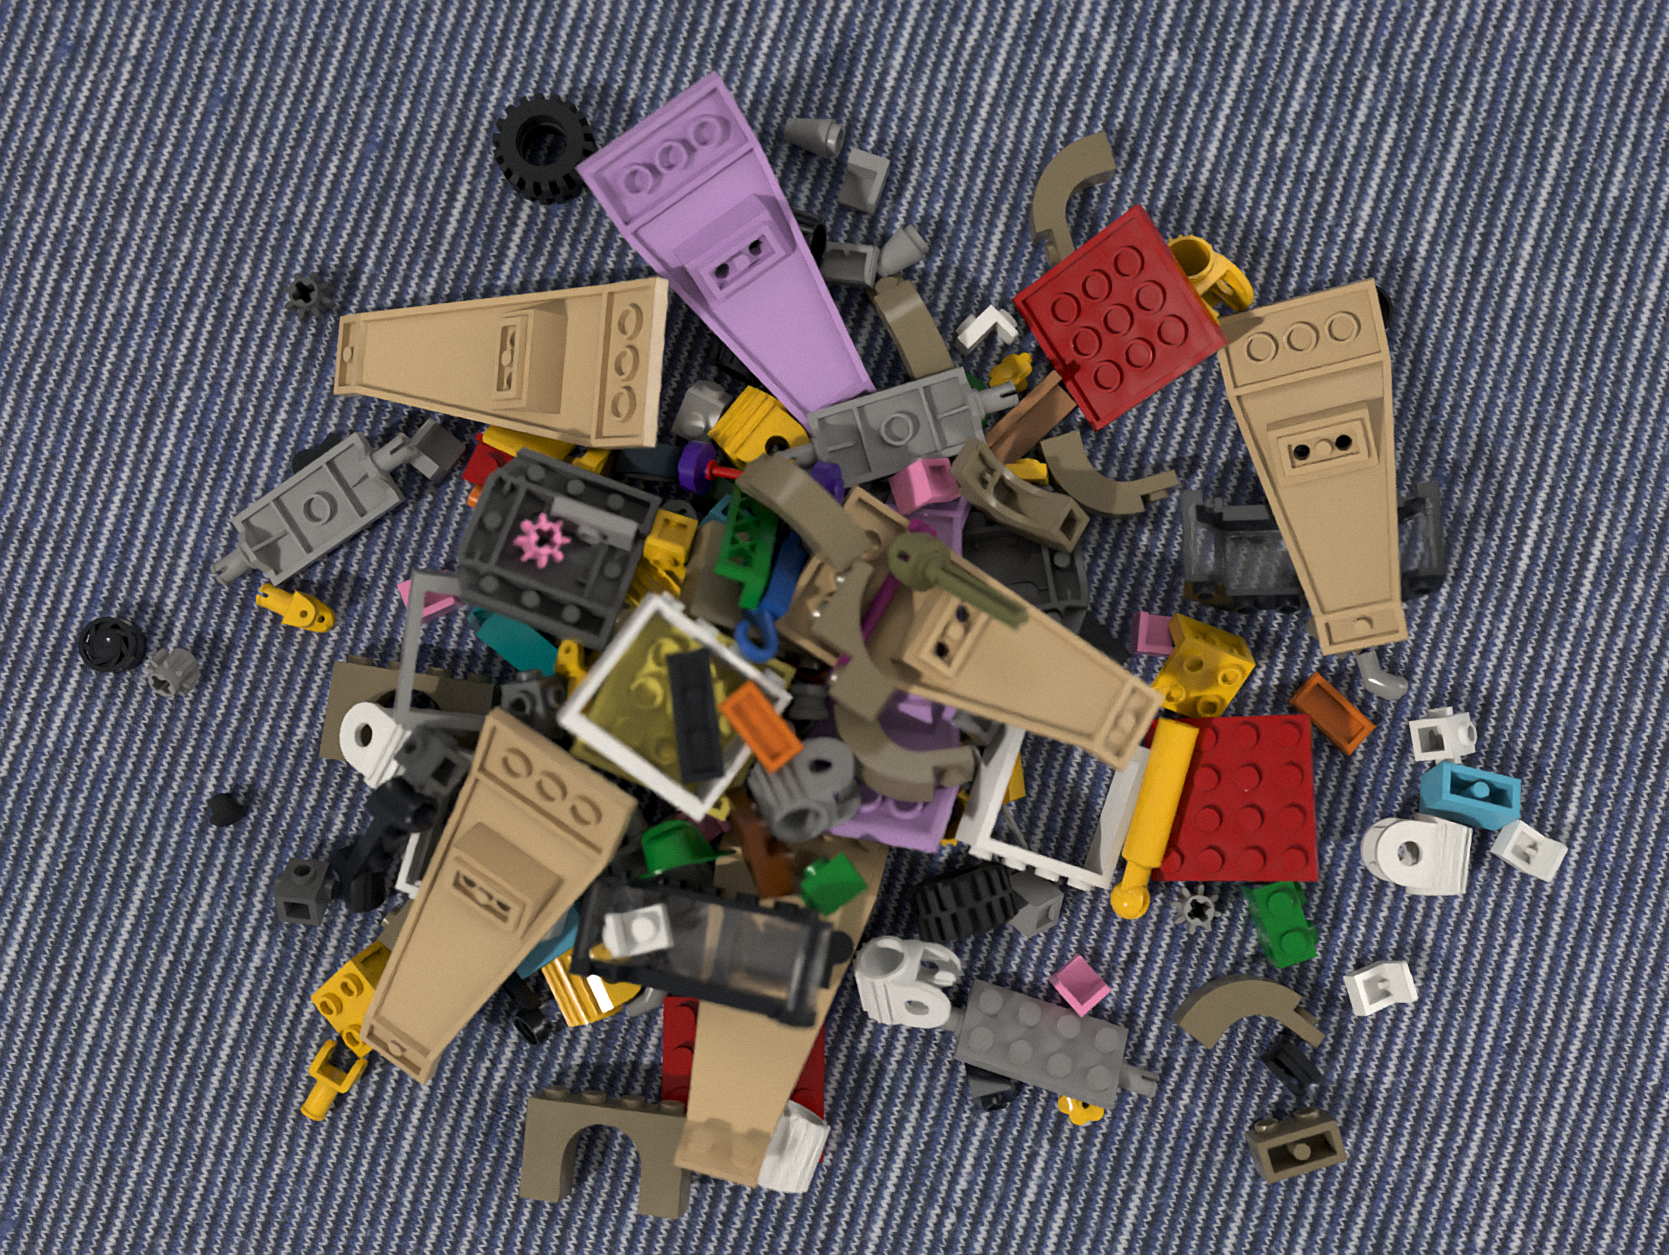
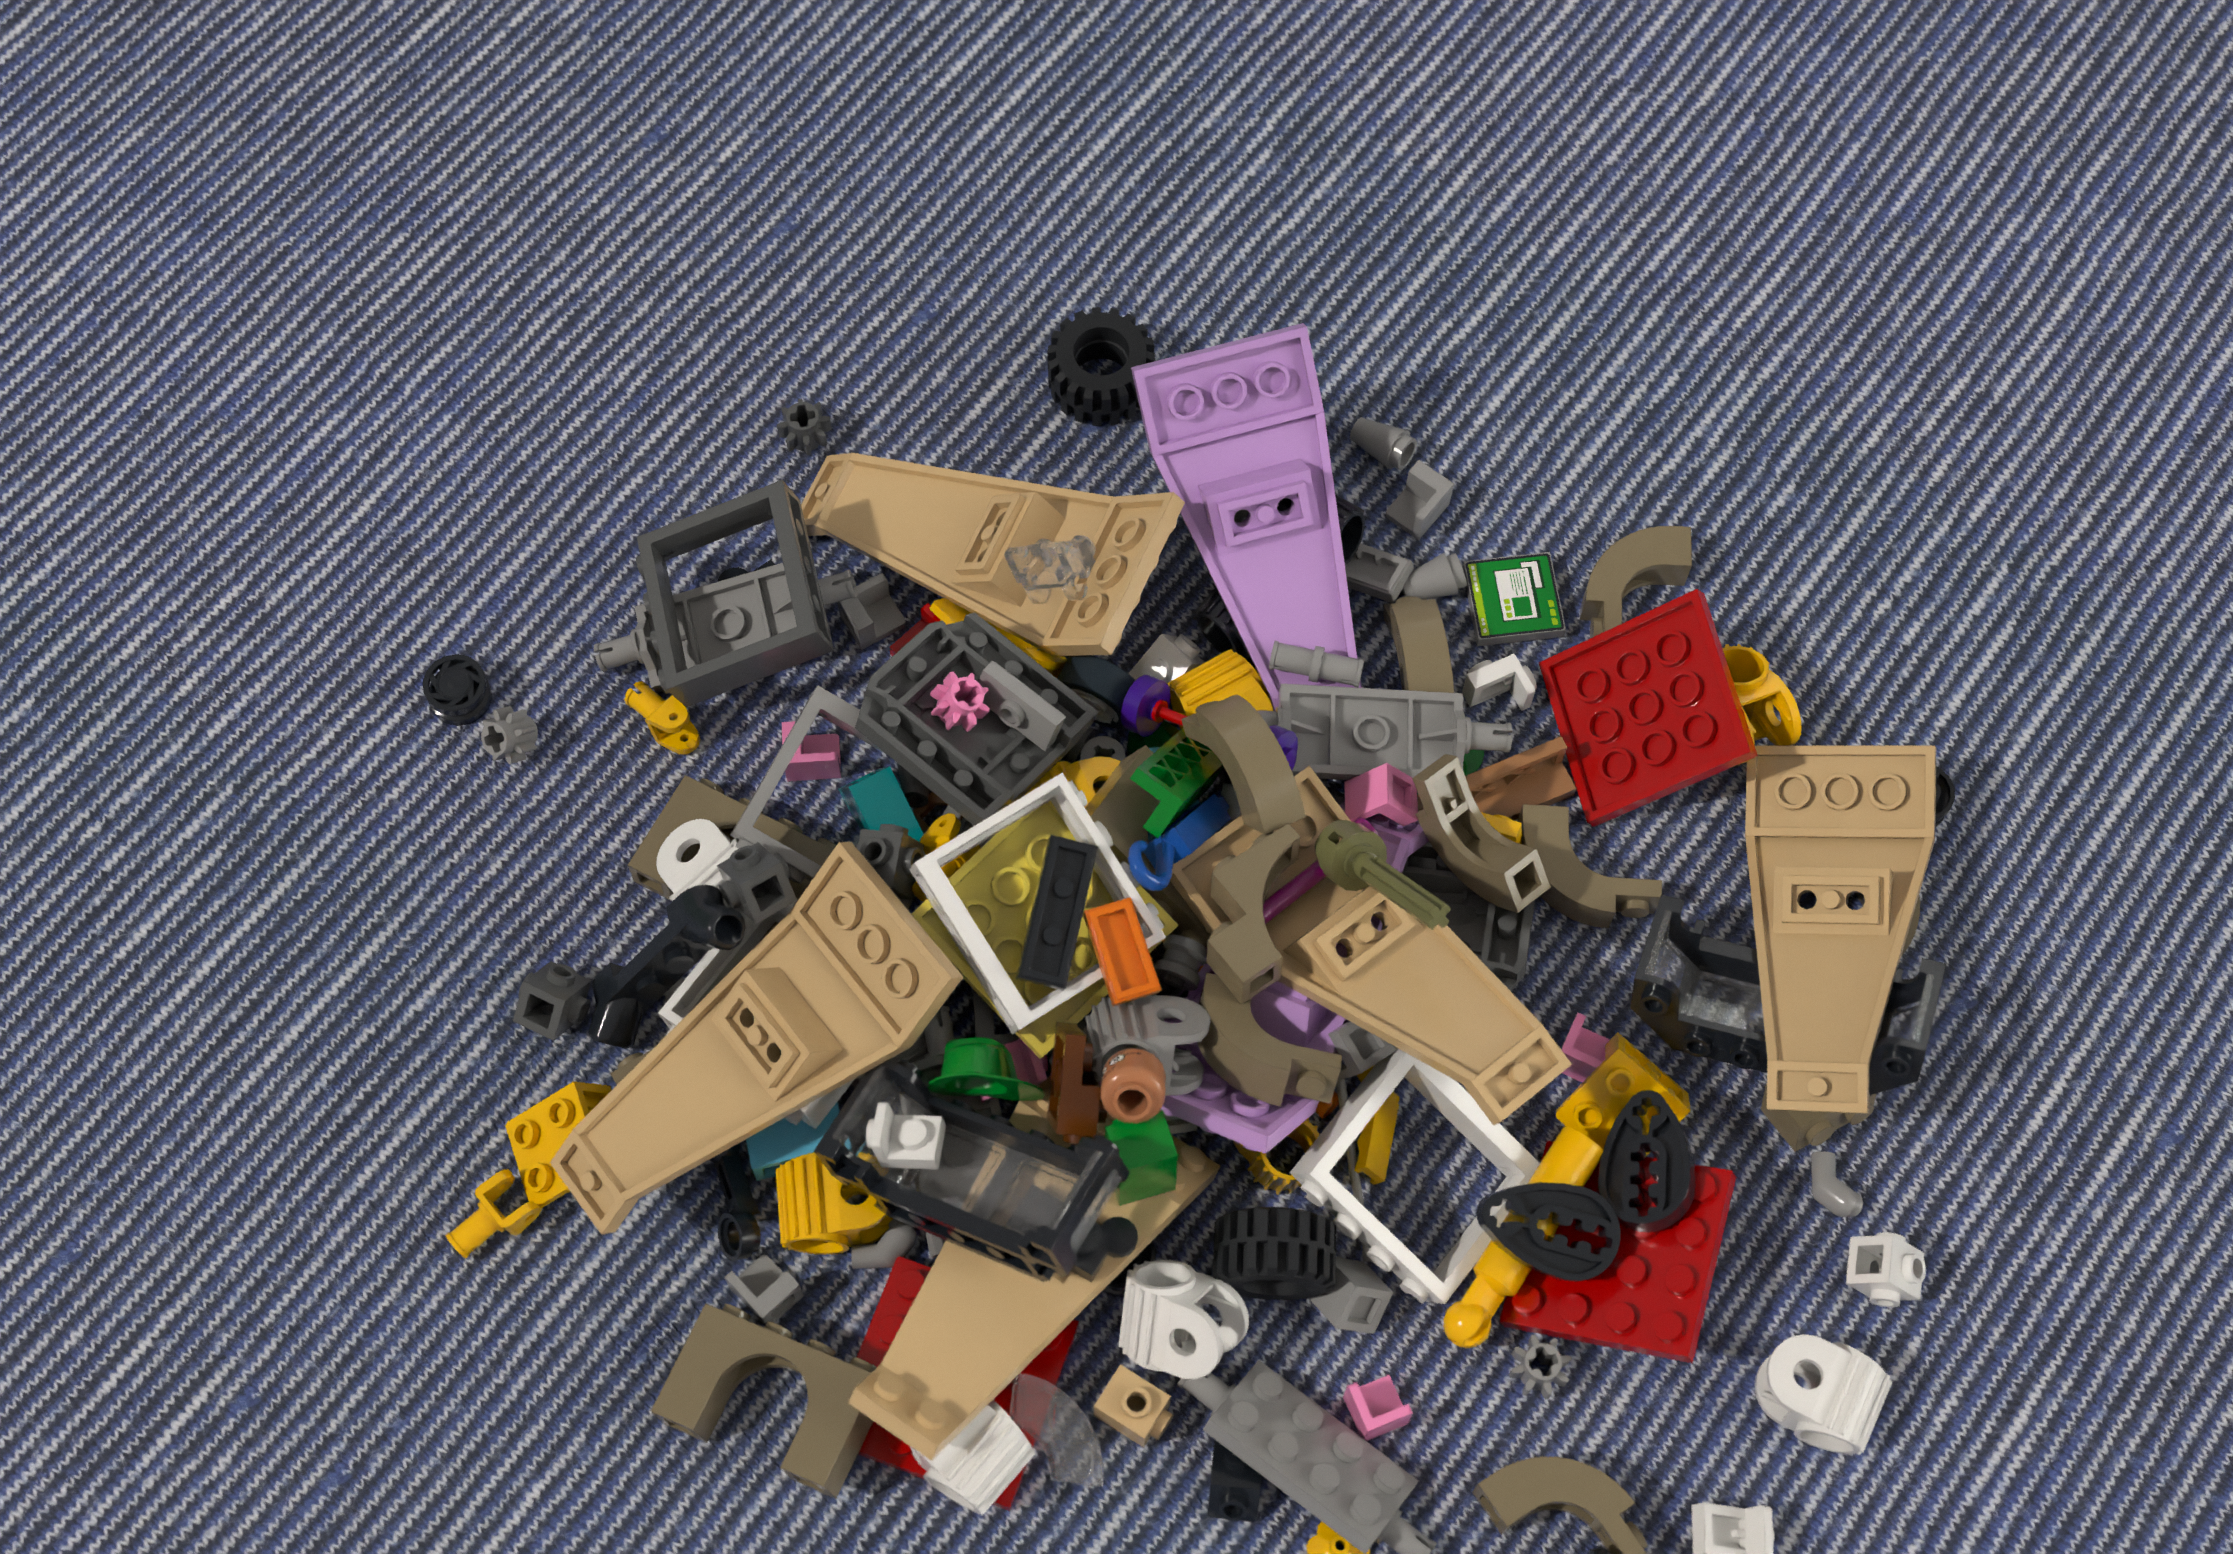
camera: 15 degrees right, 20 degrees down
black piece [209,793,246,827] -> none
yellow bracket [643,508,698,570] -> none
yellow plant [989,353,1032,392] -> none
green brick [1241,881,1319,969] -> none
orange tile [1287,672,1376,756] -> none
medium azure brick [1419,761,1521,831] -> none
white bracket [1490,819,1568,882] -> none
none -> dark grey window [636,480,834,707]
none -> light grey panel [724,1254,804,1326]
none -> clear piece [1004,535,1096,604]
none -> clear tile [1010,1373,1104,1487]
none -> tan brick [1094,1364,1173,1448]
none -> nougat head [1100,1048,1166,1124]
none -> light grey pin [1269,641,1365,688]
none -> tile [1462,552,1566,646]
none -> black piece [1476,1183,1620,1281]
none -> black piece [1598,1090,1696,1232]

